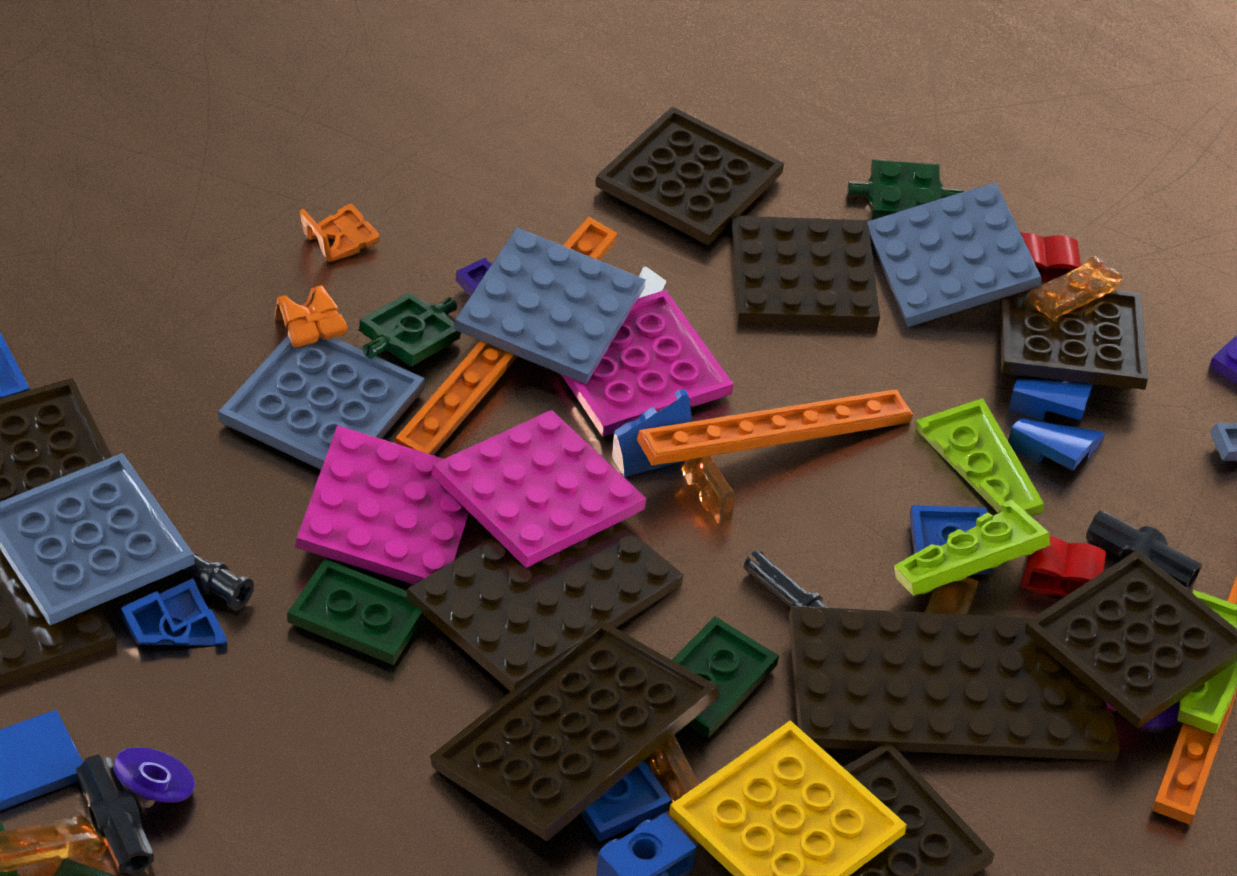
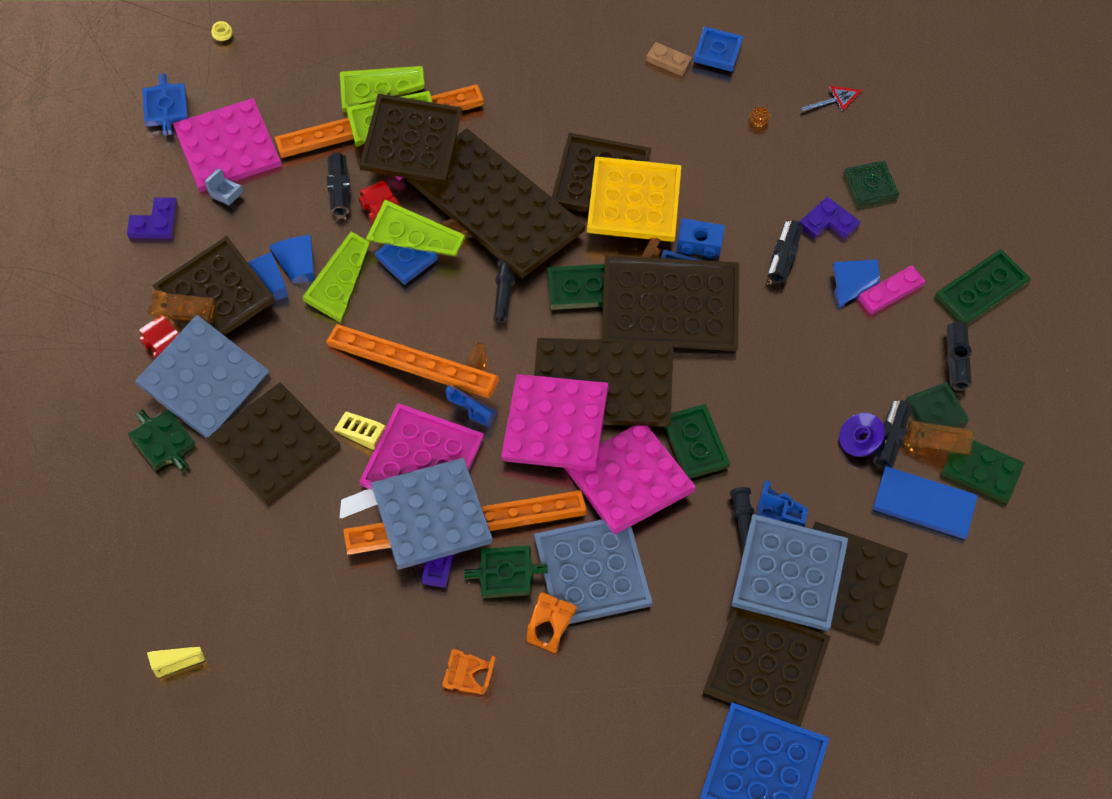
camera: 130 degrees left, 15 degrees up
dark brown plate [595,106,784,245] -> none
none -> light yellow slope [147,647,206,678]
none -> light yellow slope [334,412,386,450]

